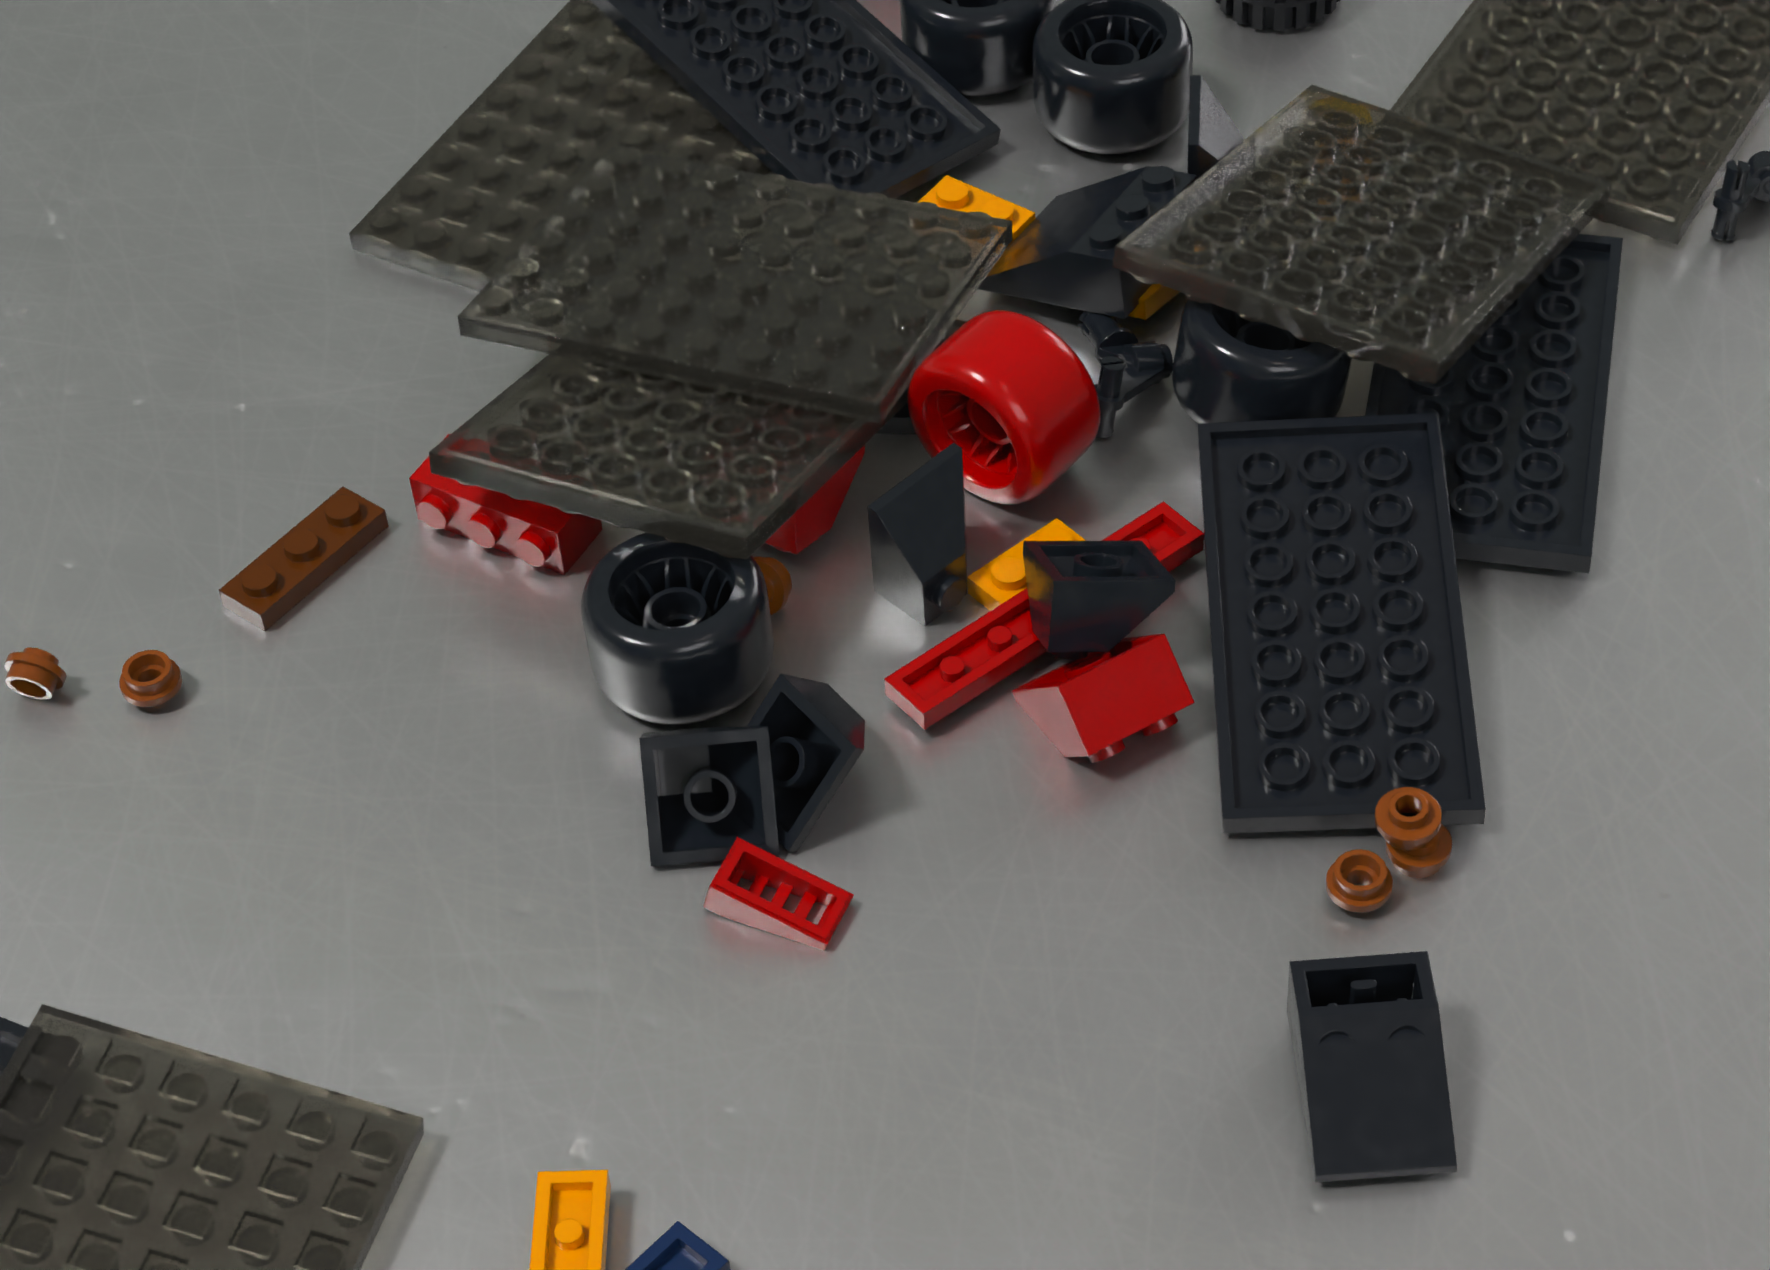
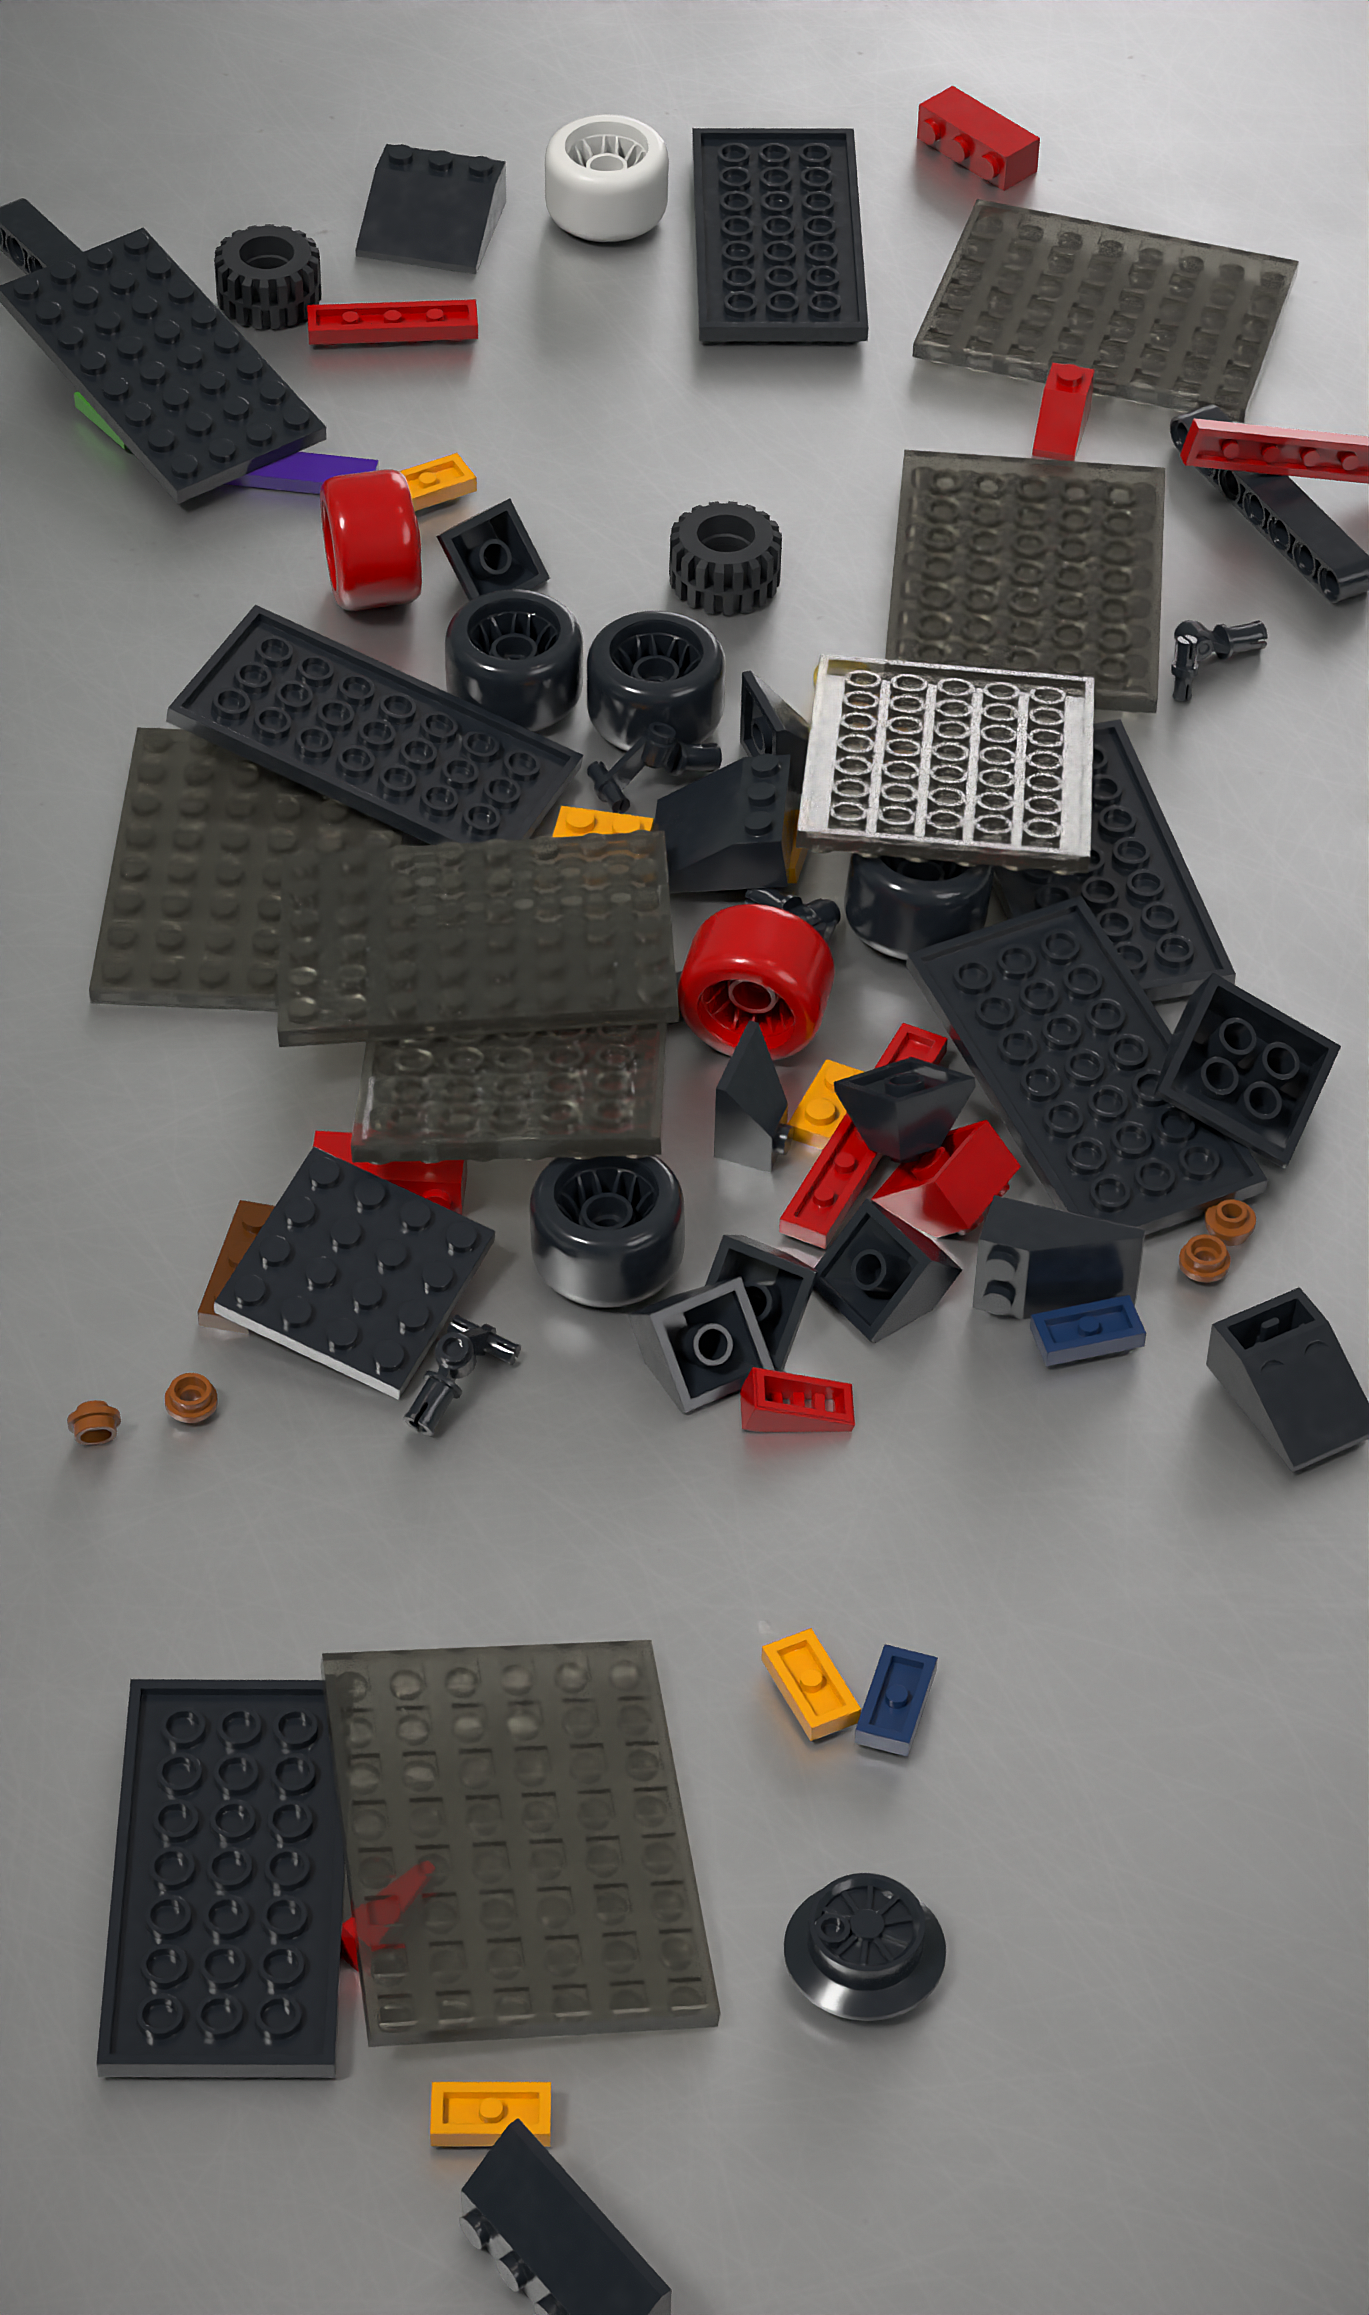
camera: 30 degrees left, 0 degrees up
dark orange plate [1375,787,1442,851] -> none
none -> black plate [214,1146,495,1400]
none -> black pin [403,1314,521,1436]
none -> black pin [587,722,722,814]
none -> black slope [814,1198,962,1343]
none -> black slope [972,1195,1146,1320]
none -> dark blue plate [1030,1295,1146,1366]
none -> black slope [1154,973,1341,1169]

